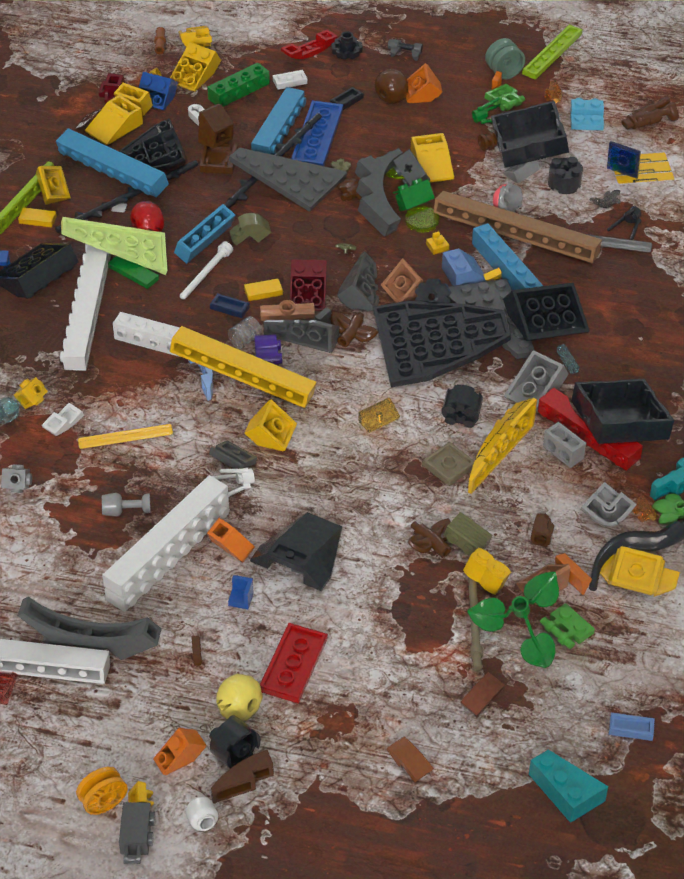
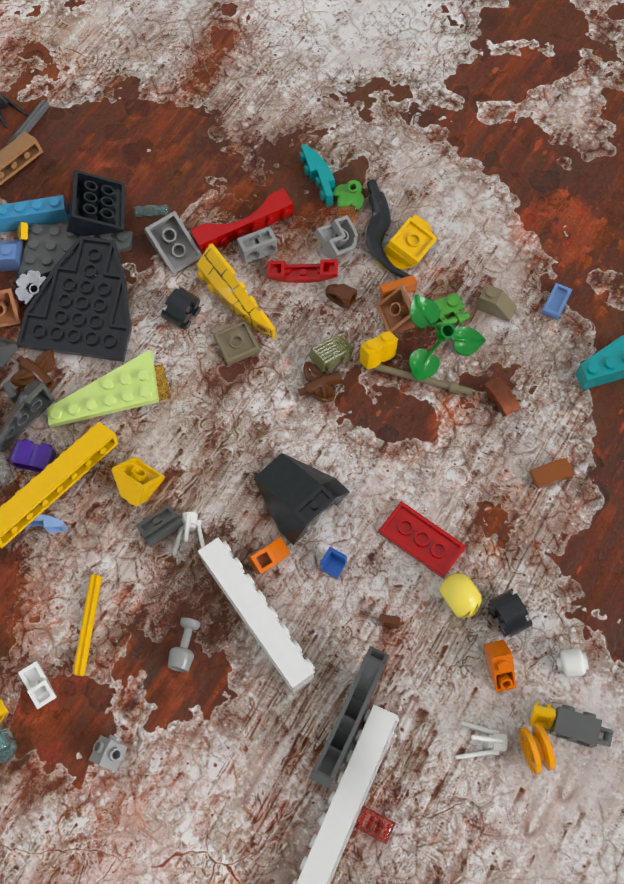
camera: 70 degrees left, 20 degrees up
reddish brown slope [211,750,274,804] -> none
black tile [571,379,674,444] -> none
none -> yellowish green wing [47,350,159,428]
none -> red slope [267,259,338,283]
none -> white plant [455,721,508,759]
none -> dark tan slope [476,284,517,322]

